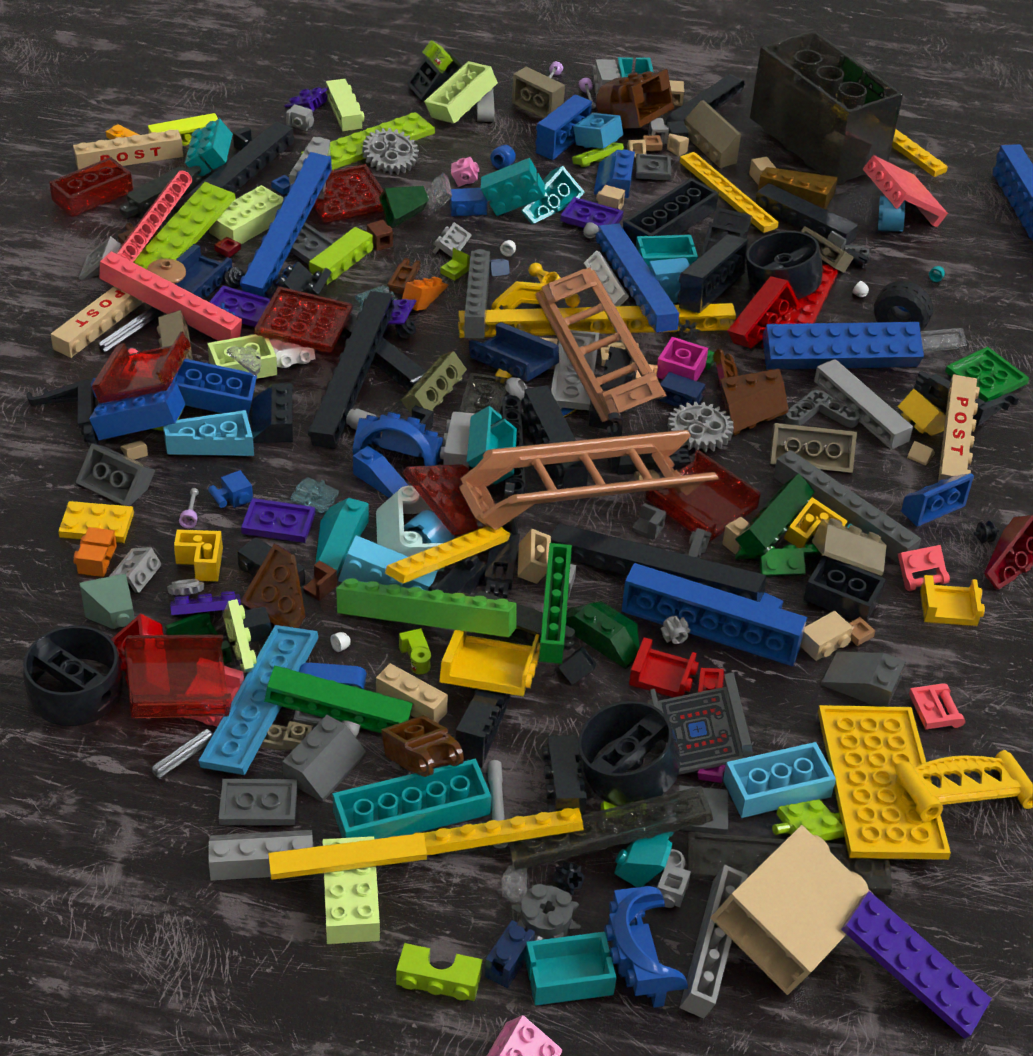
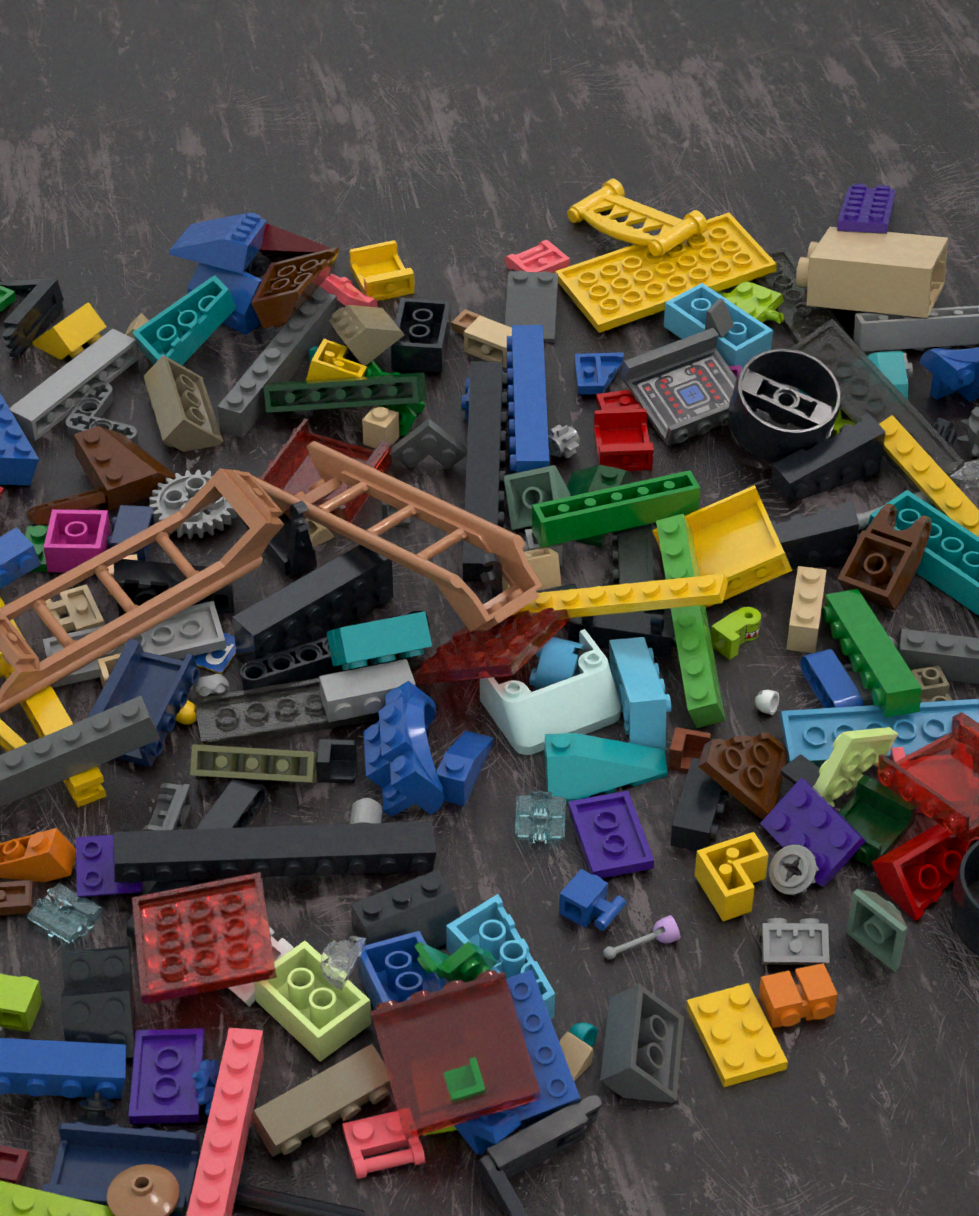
camera: 110 degrees left, 0 degrees up
tan brick [938,375,980,482] -> none
none -> teal wedge [132,275,236,365]
none -> dark grey hinge [143,783,192,831]
none -> blue slope [169,213,267,274]
none -> reddish brown wedge [251,247,339,328]
none -> green bracket [414,941,498,991]
none -> green panel [443,1057,487,1109]
none -> sand green slope [504,465,571,530]
none -> teal hinge [569,1022,598,1048]
none -> blue wing [574,353,624,395]
none -> dark grey slope [705,298,734,338]

